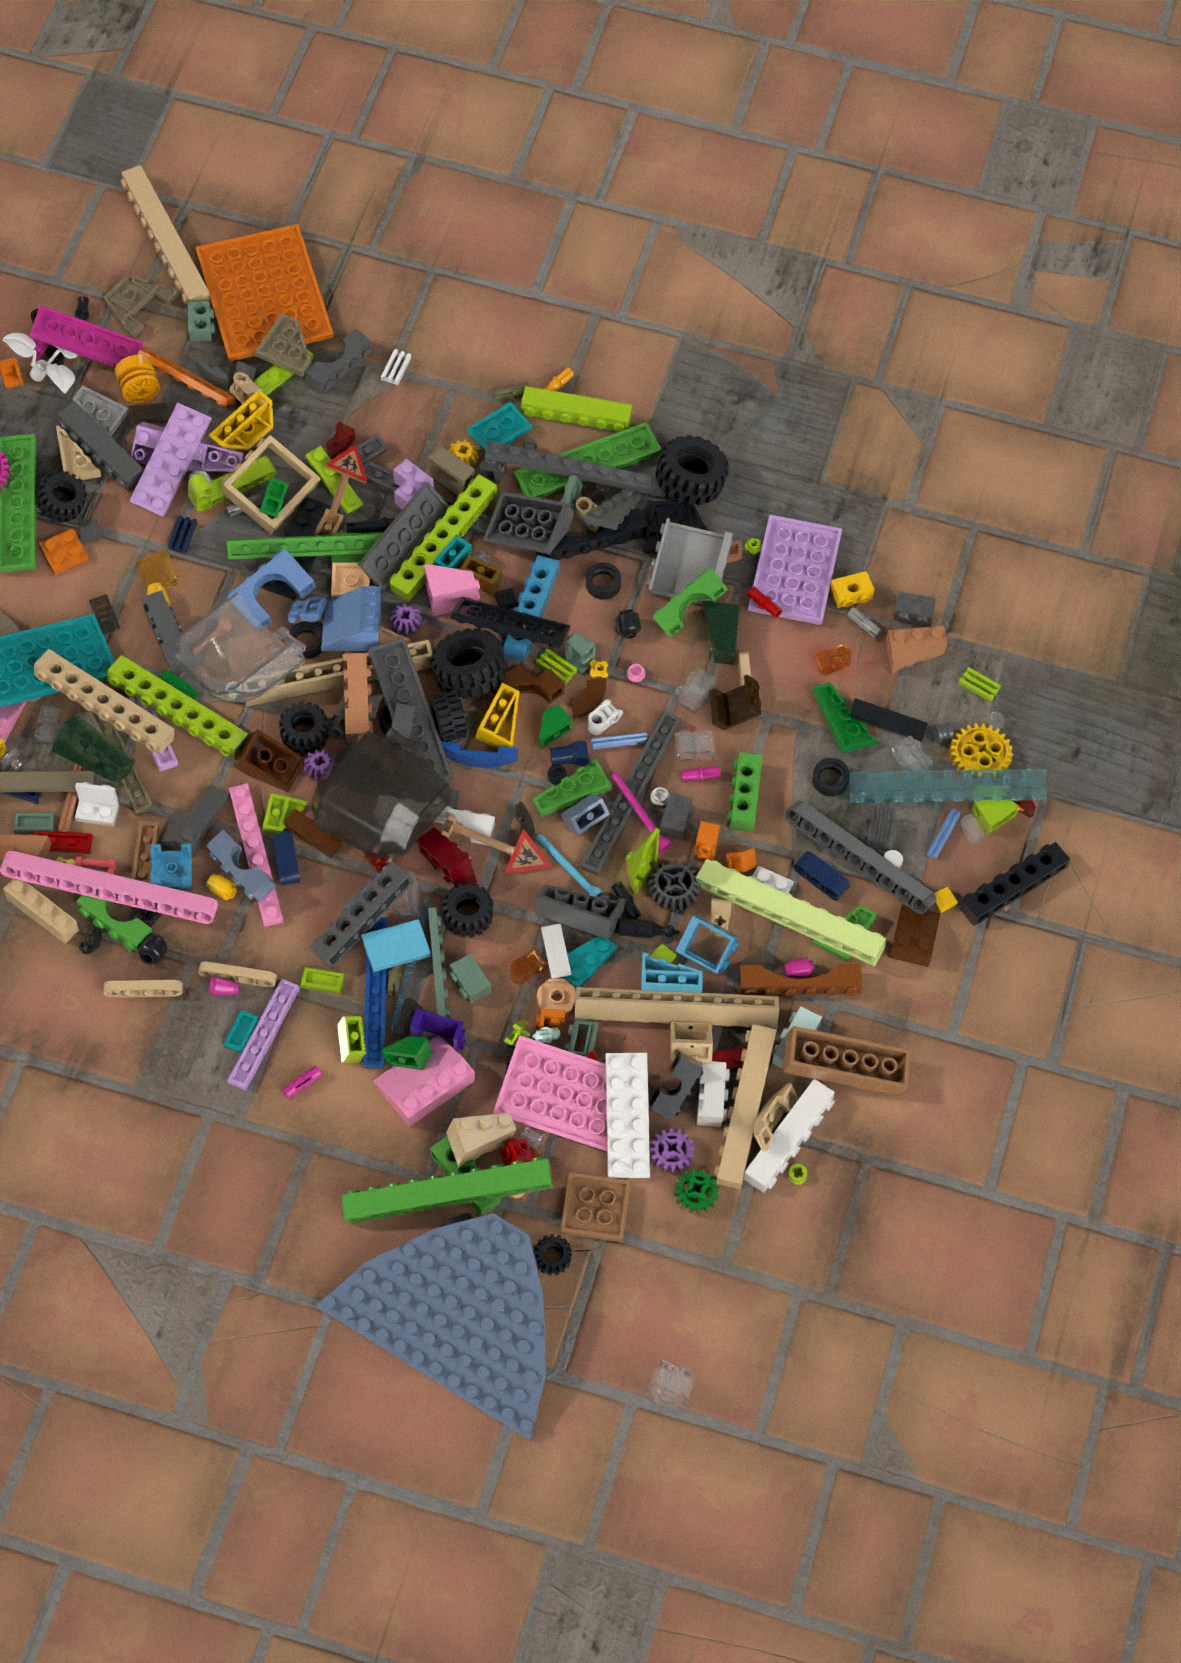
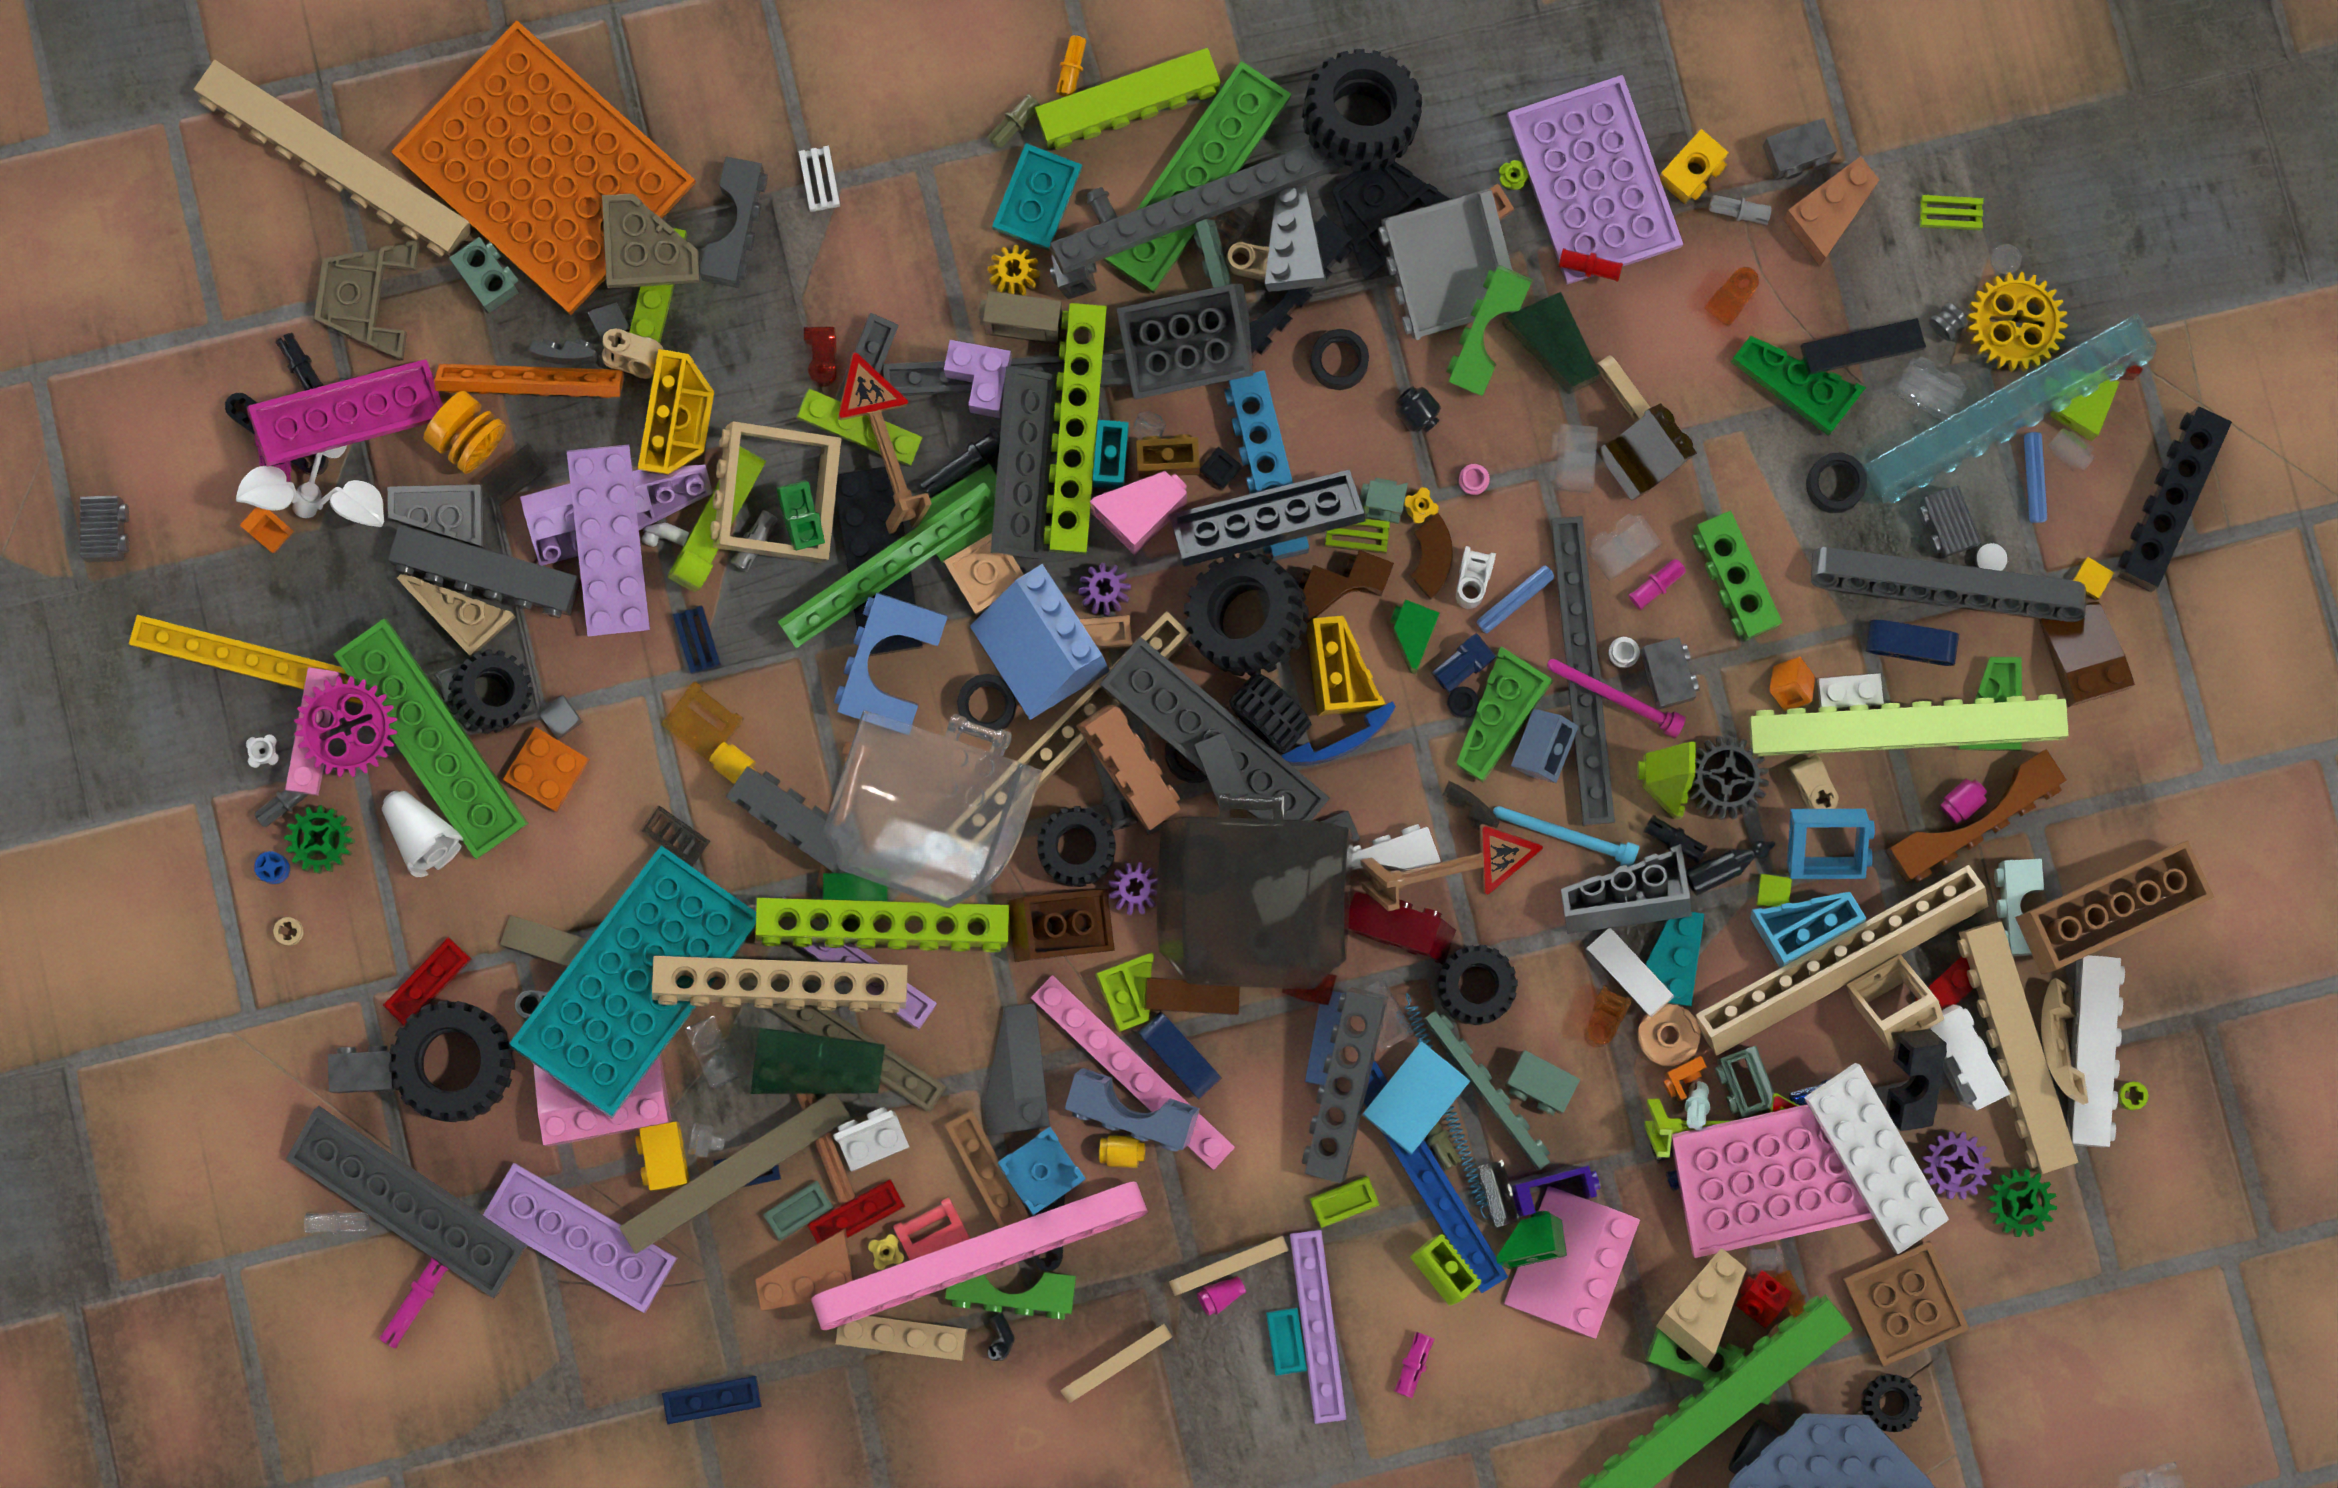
camera: 30 degrees left, 20 degrees up
black head [138,935,168,965] -> none
medium blue plate [288,596,327,623] -> none
orange brick [694,821,720,863] -> none

